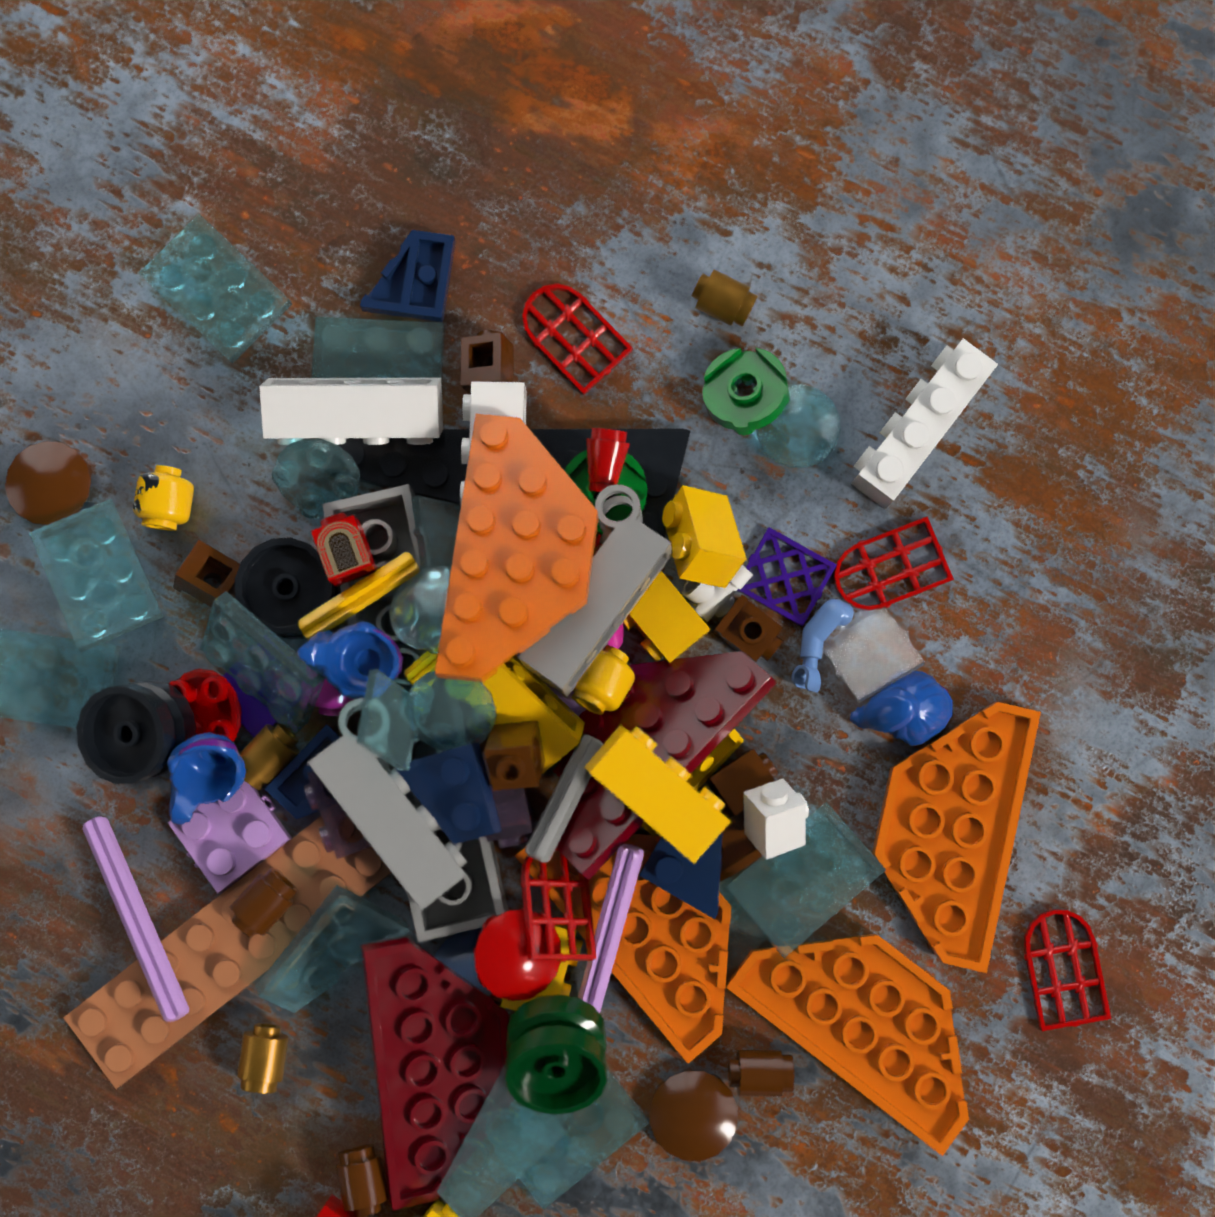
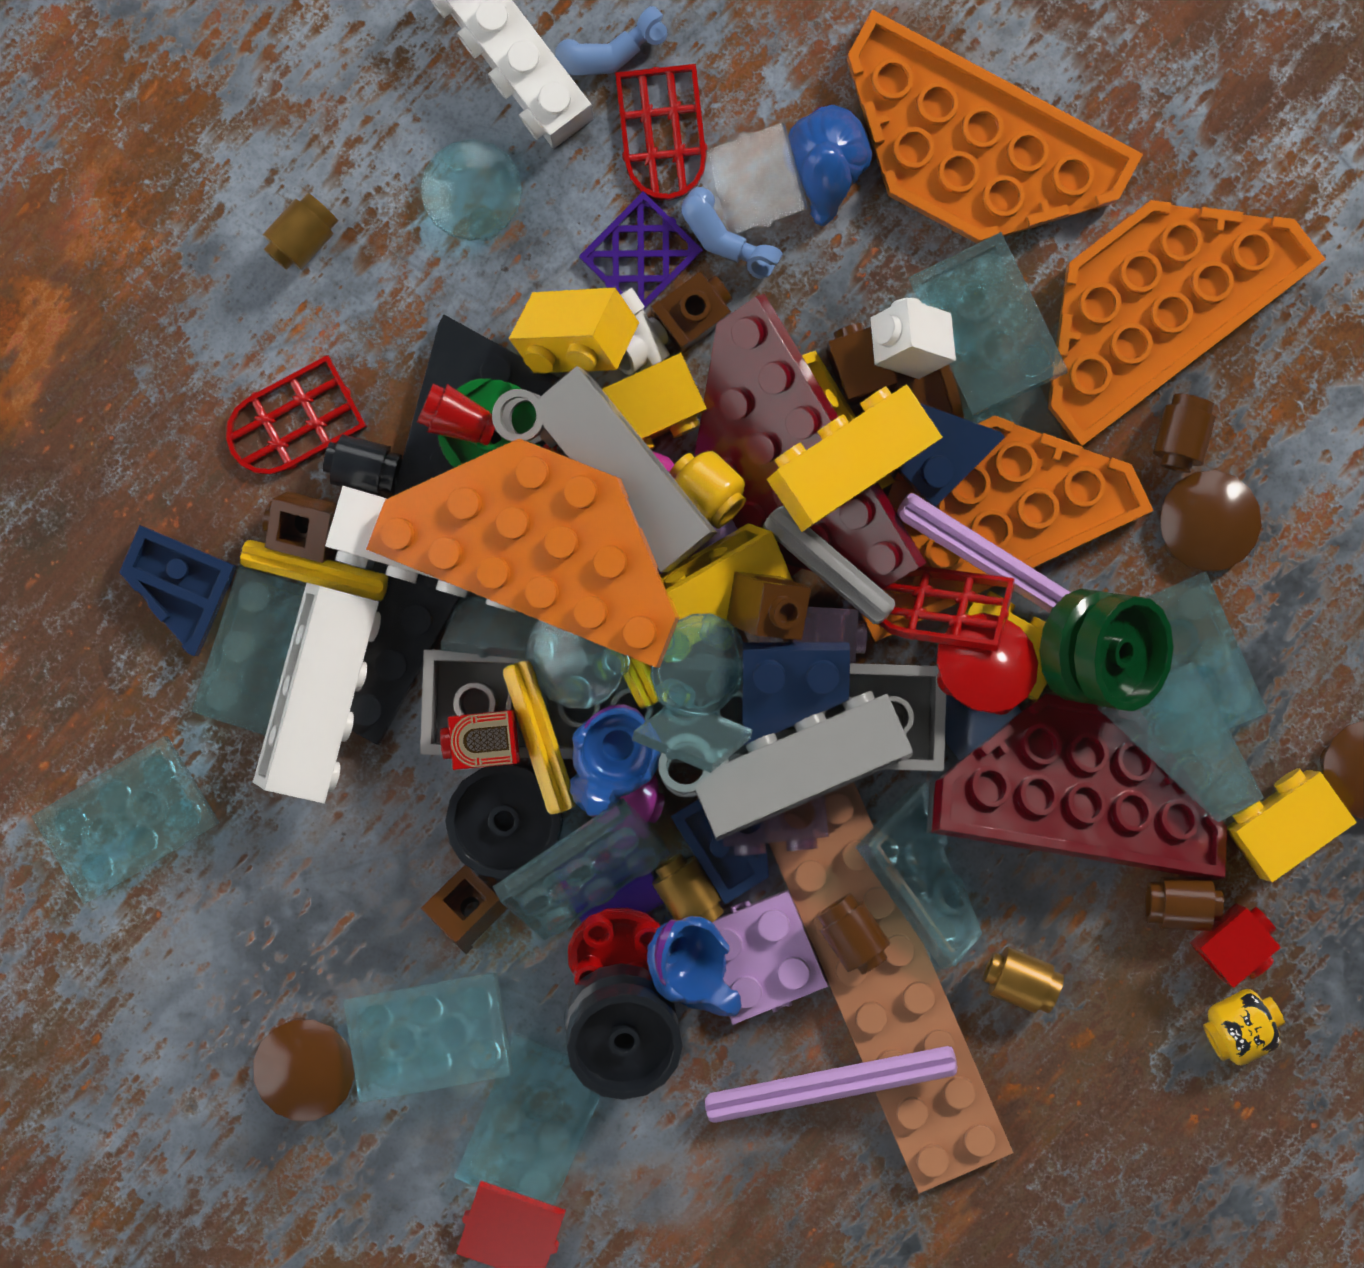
camera: 75 degrees left, 5 degrees up
yellow head [133,465,194,531] -> none
clear light blue dish [271,439,360,519] -> none
green plate [702,348,790,435] -> none
red window [1024,909,1112,1031] -> none
none -> yellow axle [240,540,389,601]
none -> black brick [323,434,402,496]
none -> medium blue arm [555,6,667,76]

